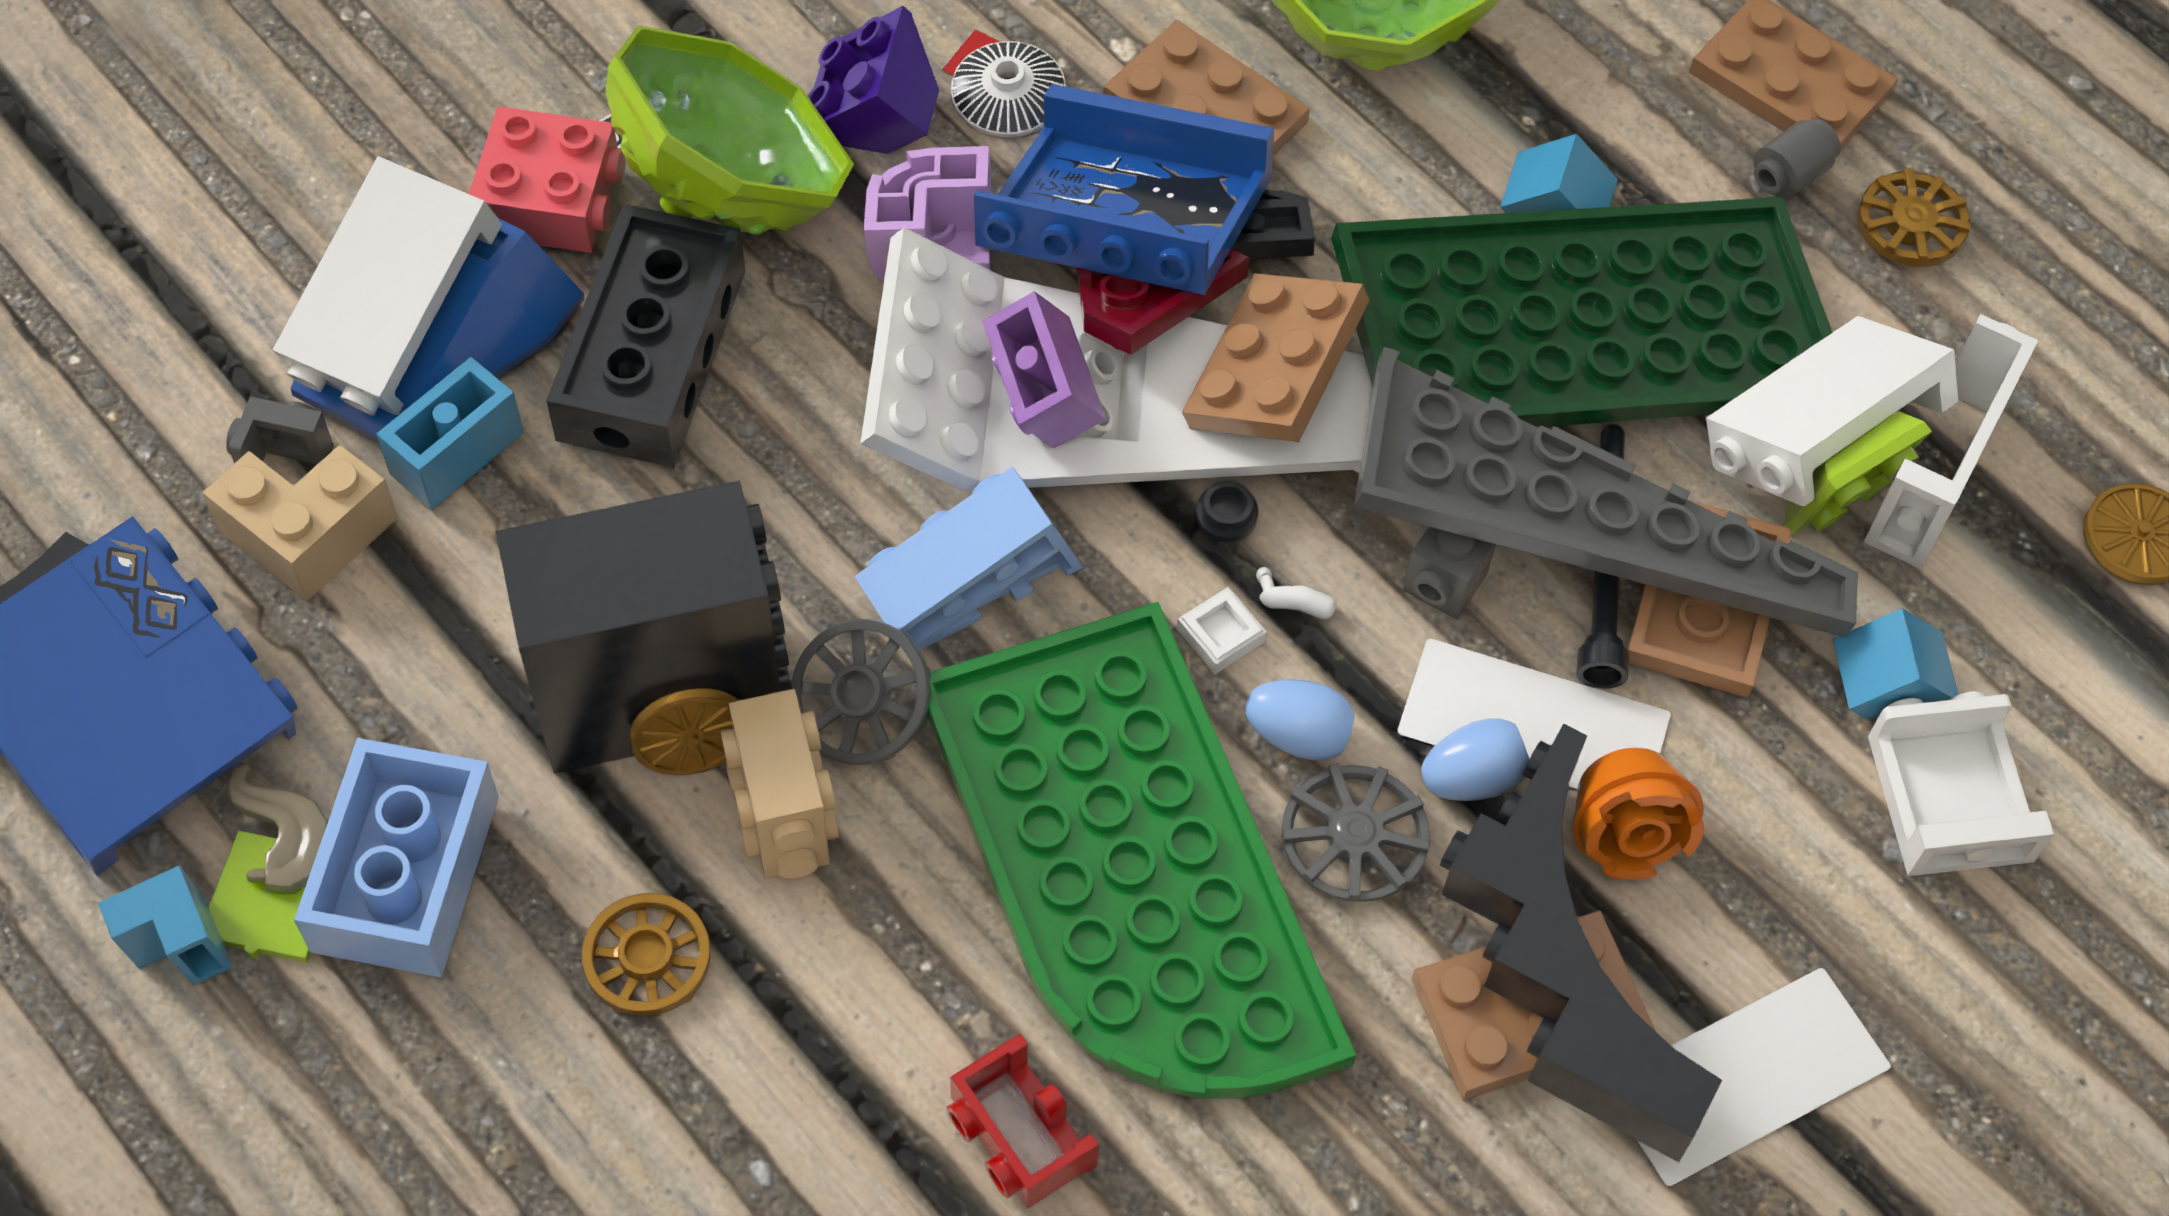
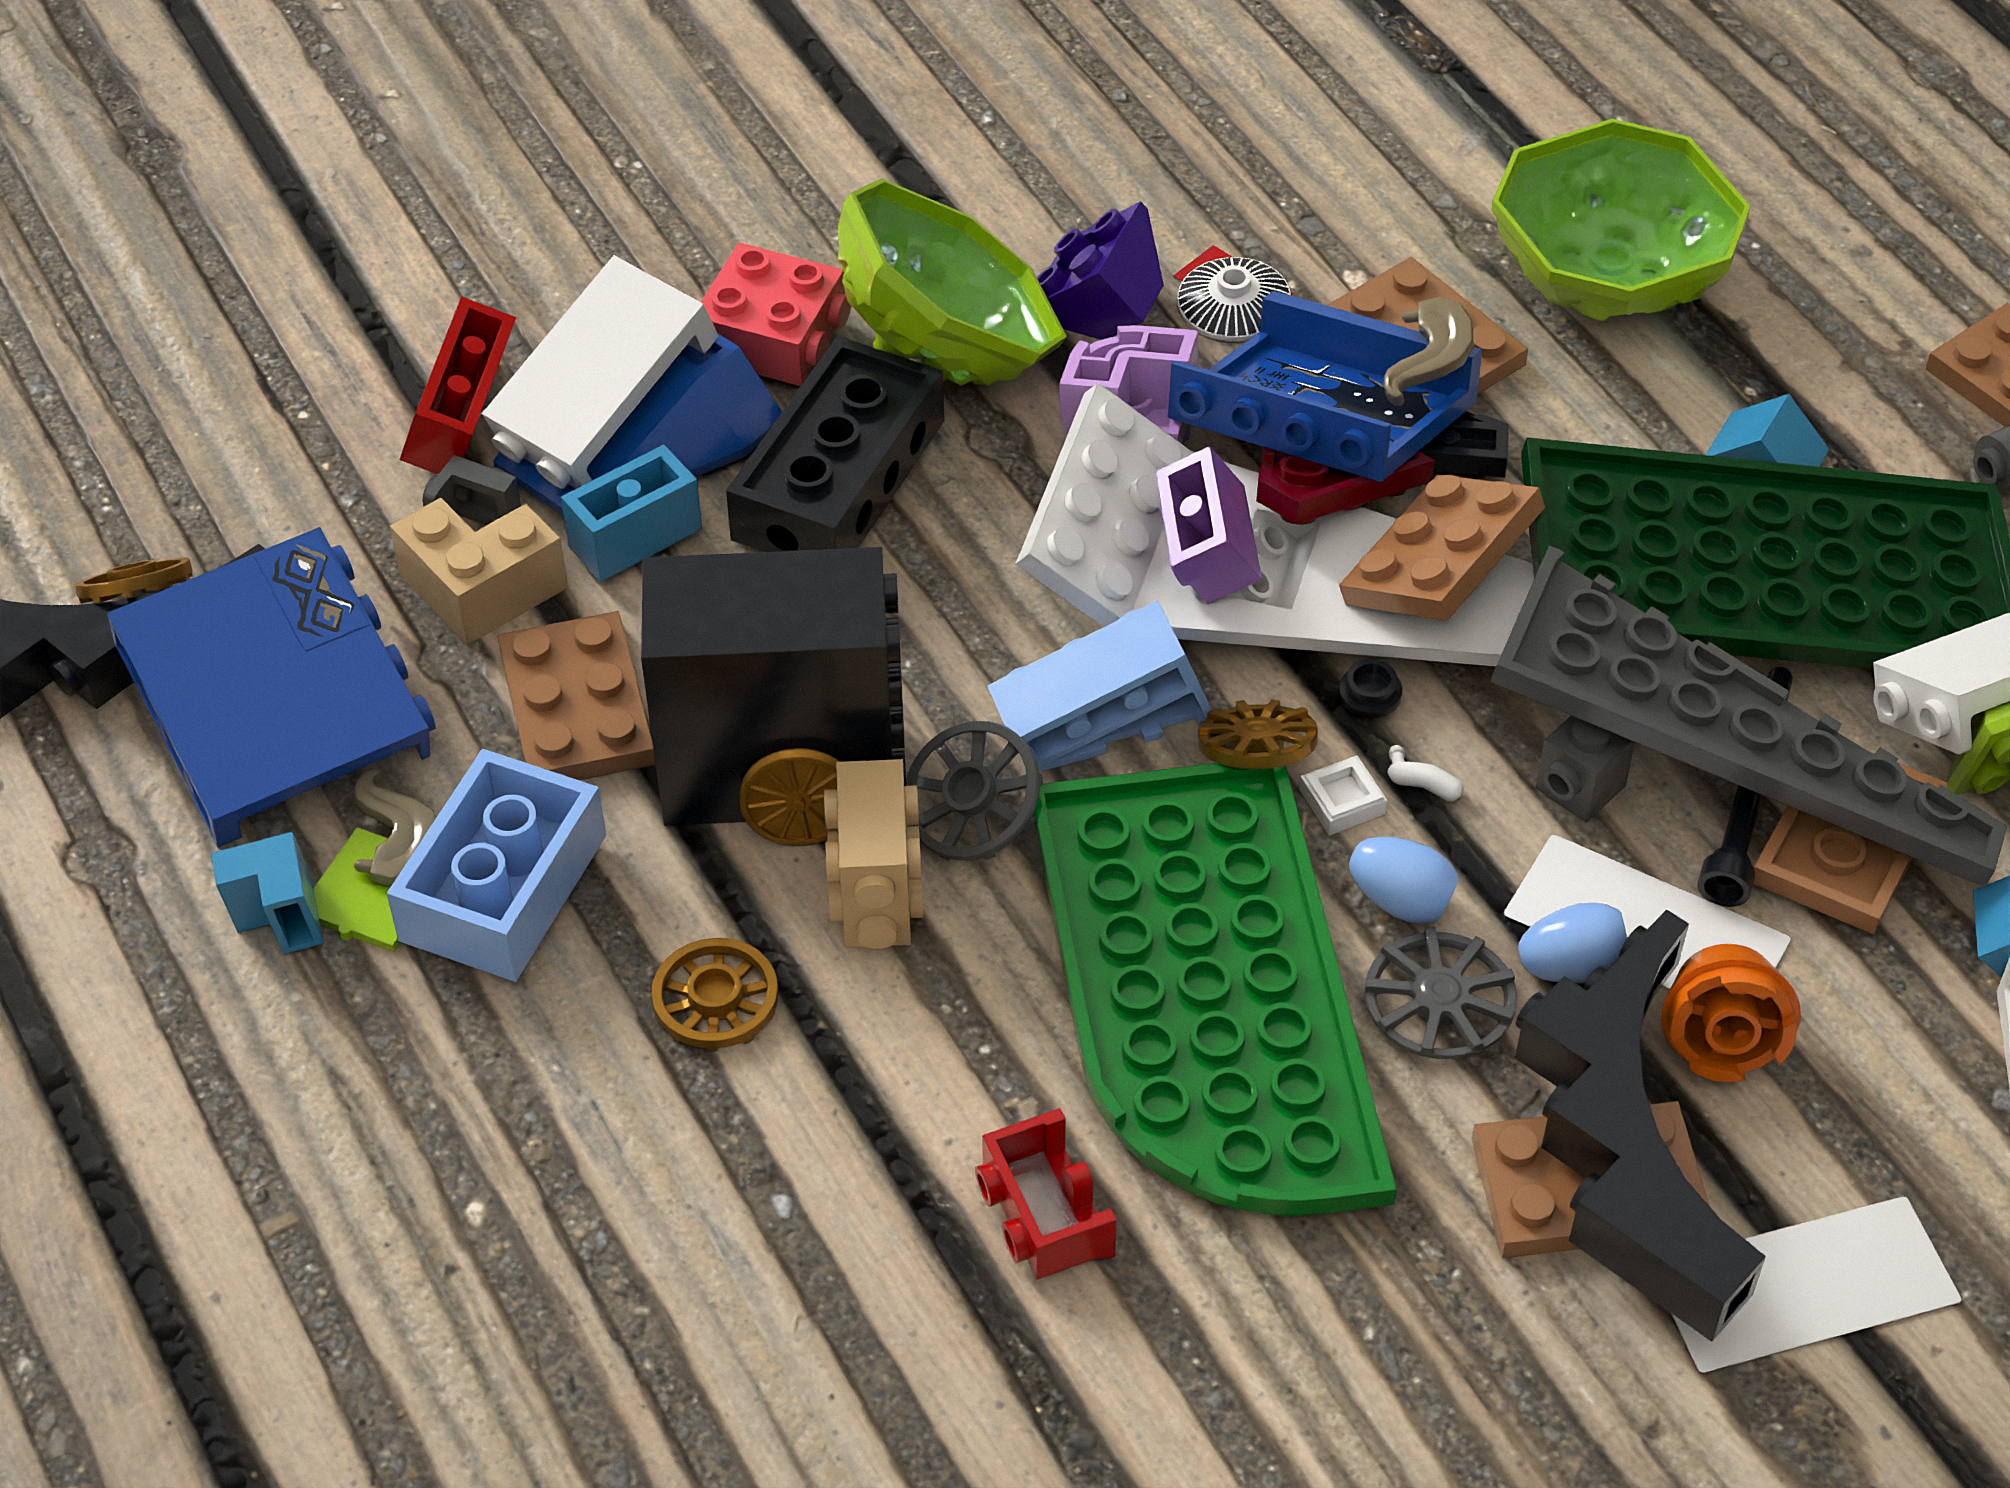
camera: 15 degrees right, 10 degrees down
none -> red brick [399,296,516,475]
none -> medium nougat plate [497,611,656,780]
none -> pearl gold wheel [1198,699,1318,769]
none -> dark tan piece [1383,297,1474,406]

